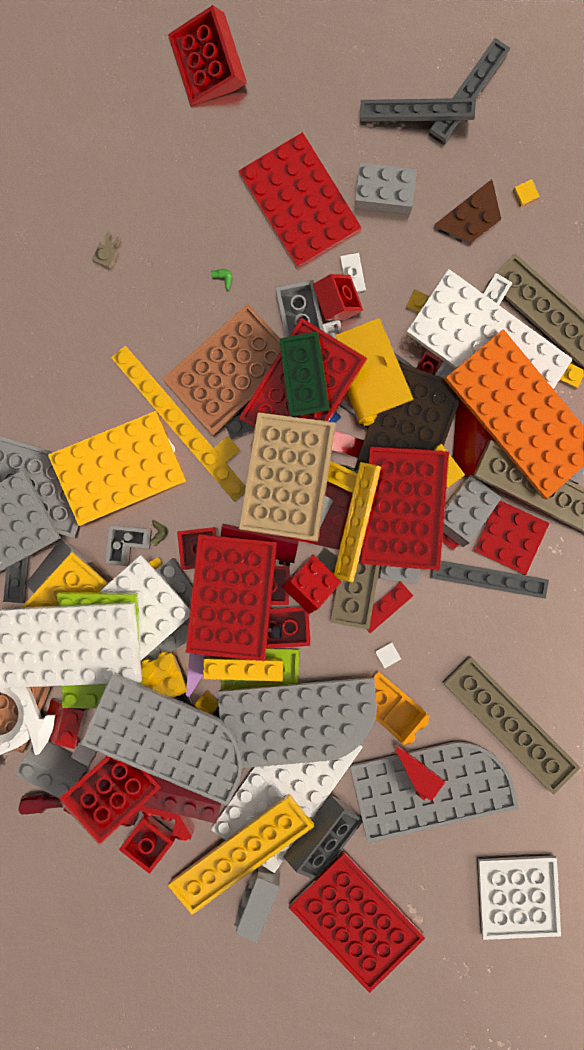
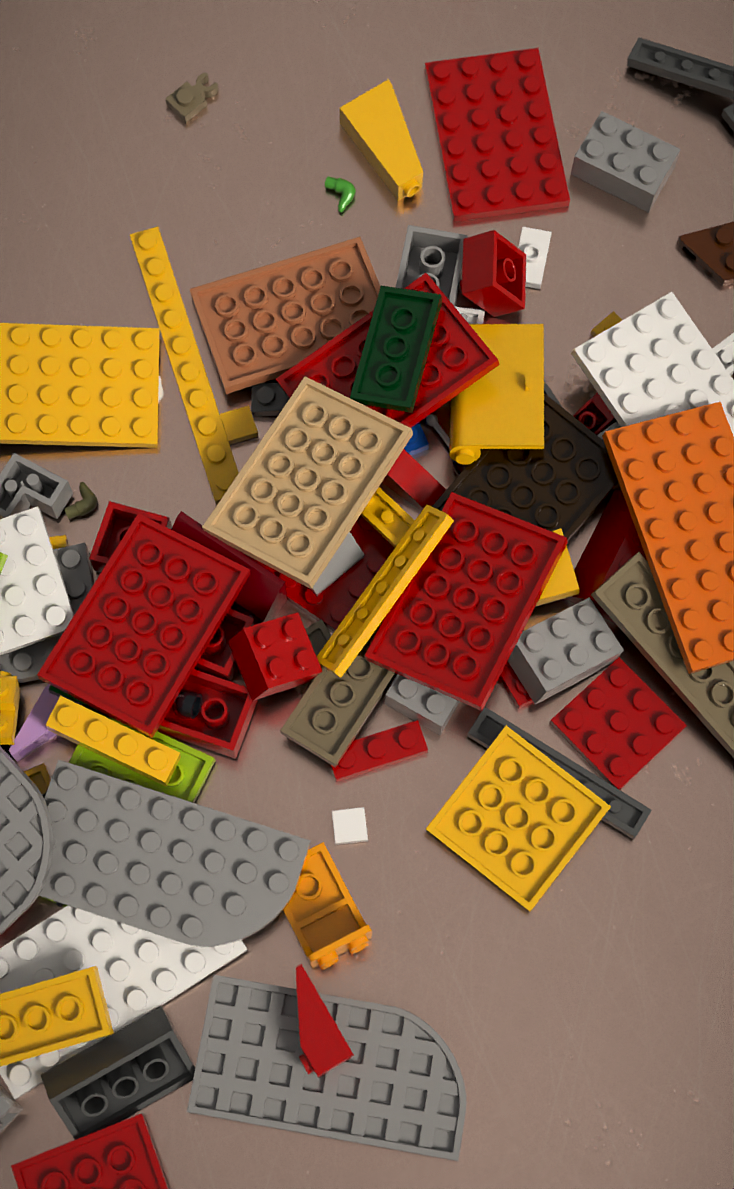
camera: 20 degrees right, 15 degrees down
dark tan plate [443,656,581,795] -> none
none -> yellow slope [339,80,423,201]
none -> yellow plate [426,725,611,911]

